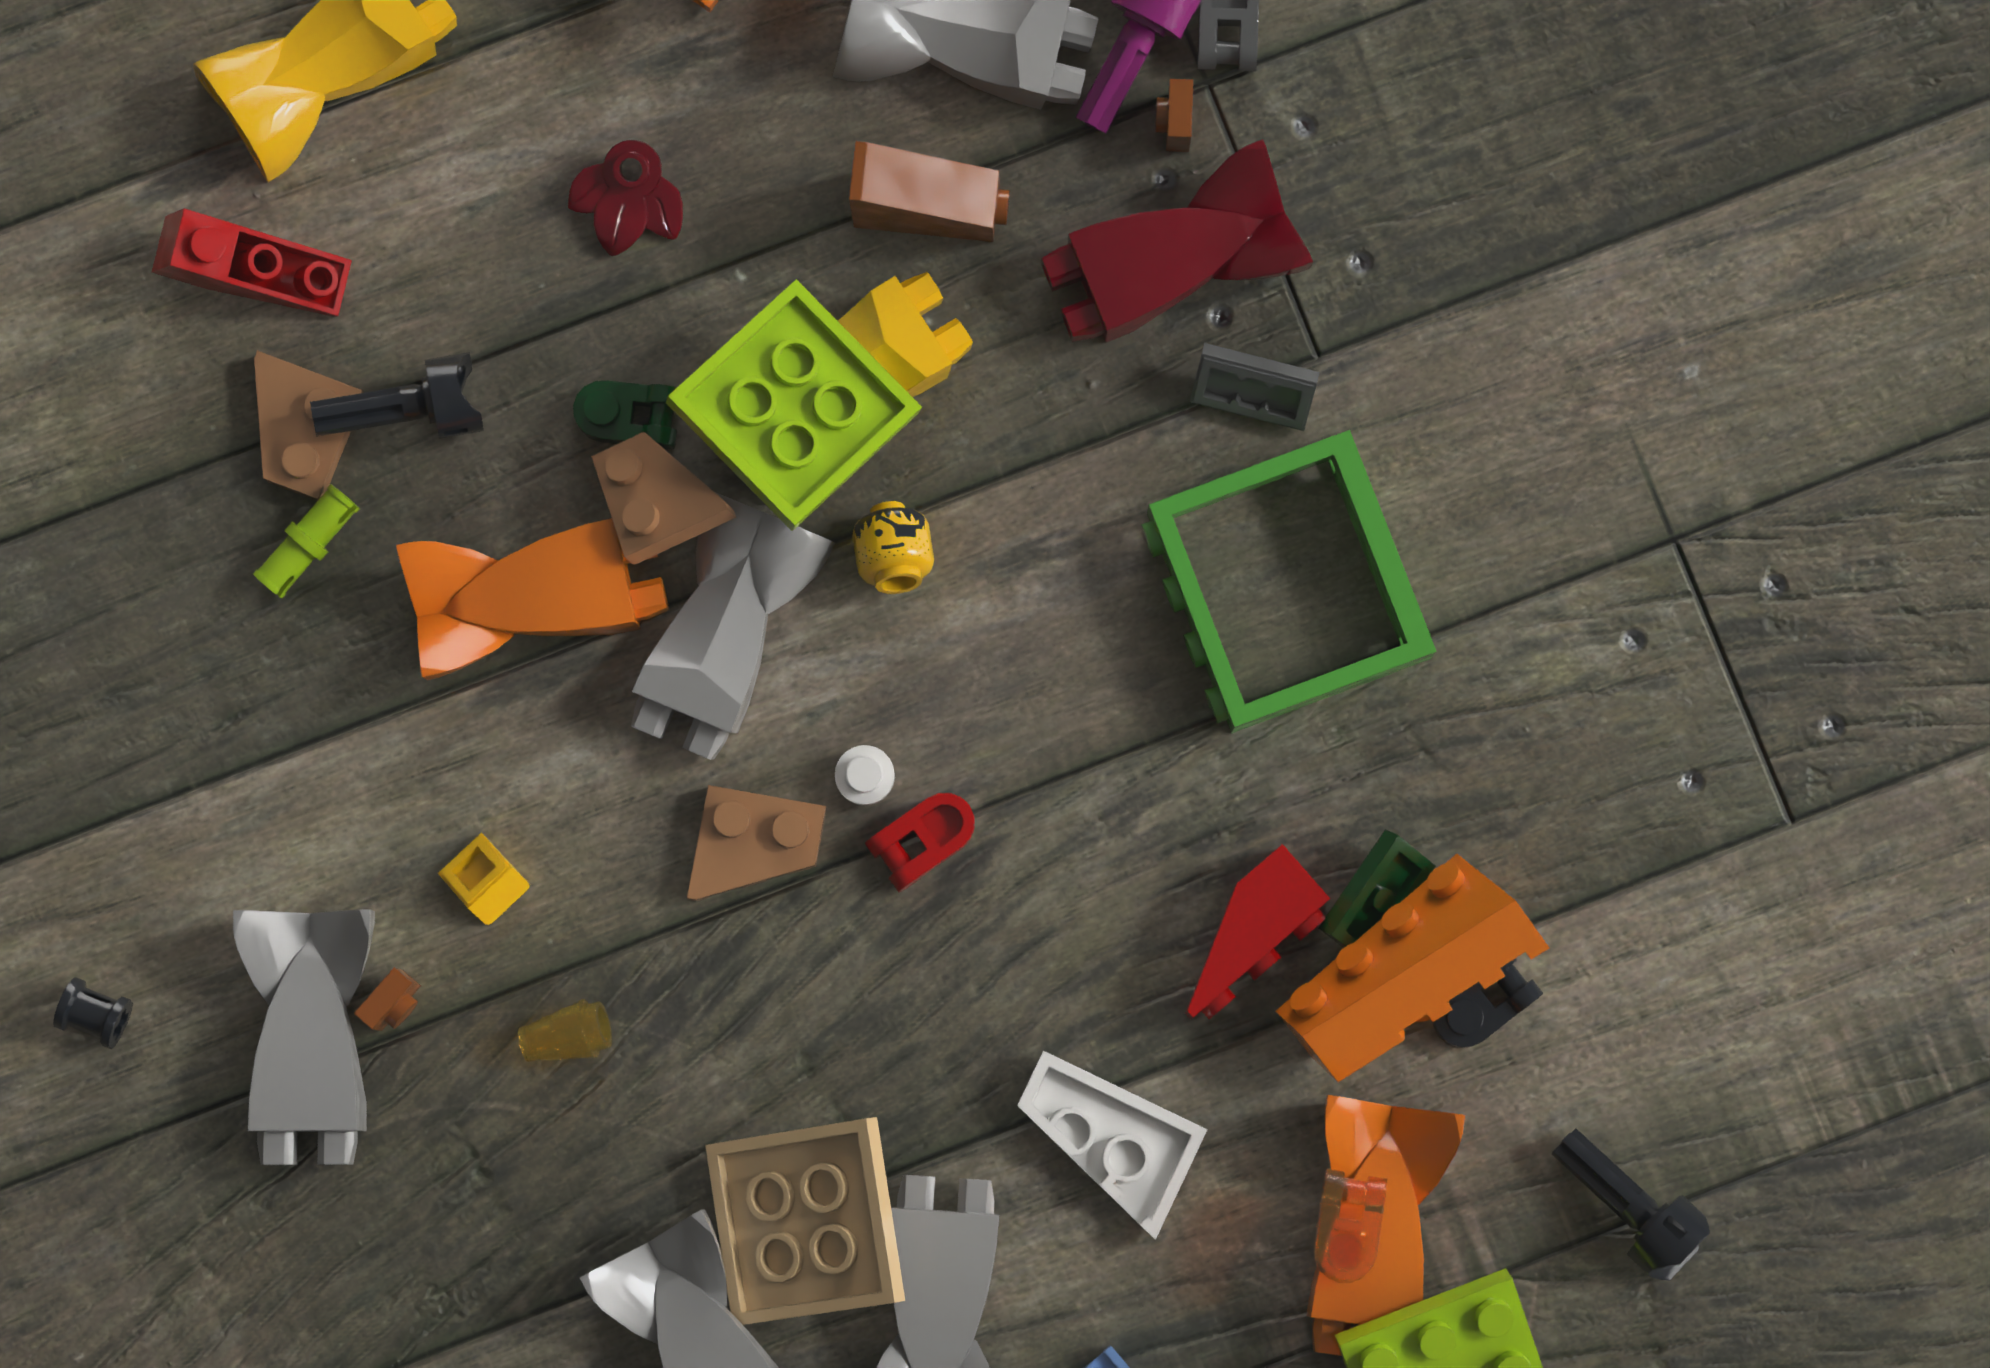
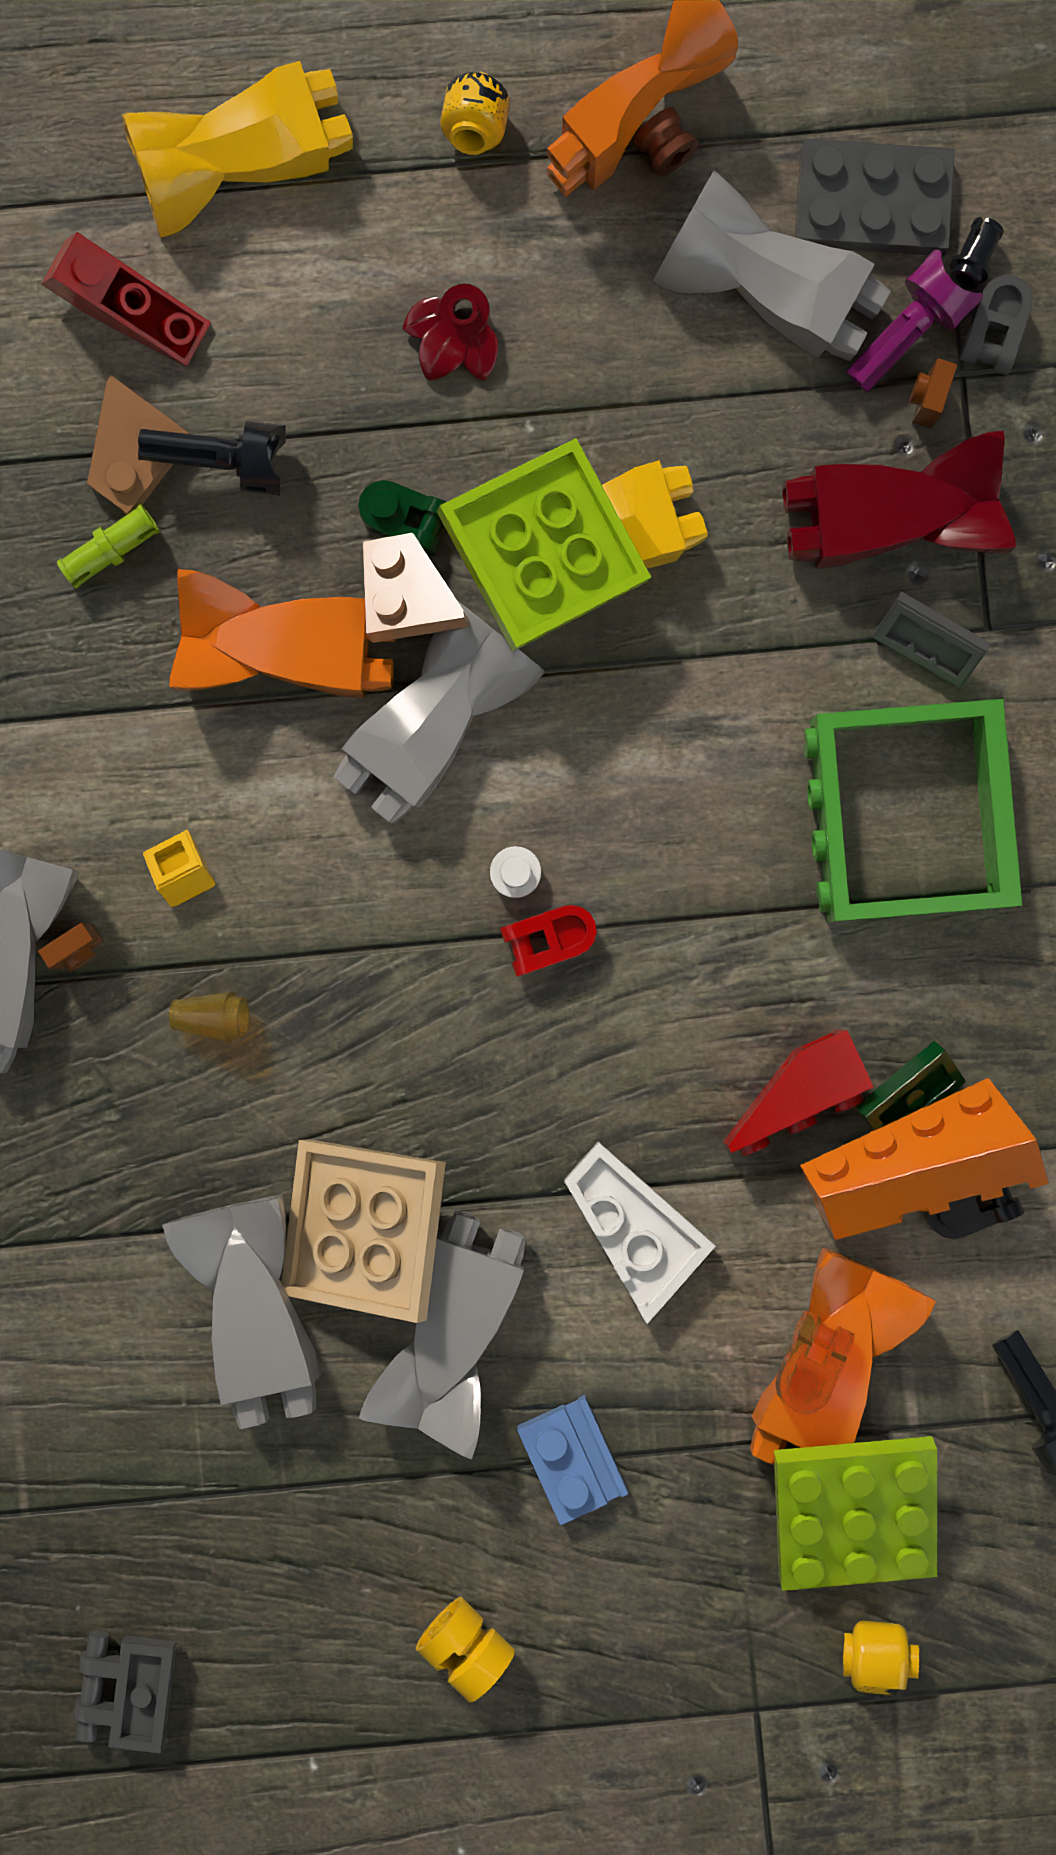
camera: 15 degrees right, 5 degrees up
medium nougat wing [687,785,827,901] -> none
slope [849,141,1010,242] -> none
yellow head [852,501,934,594] -> none

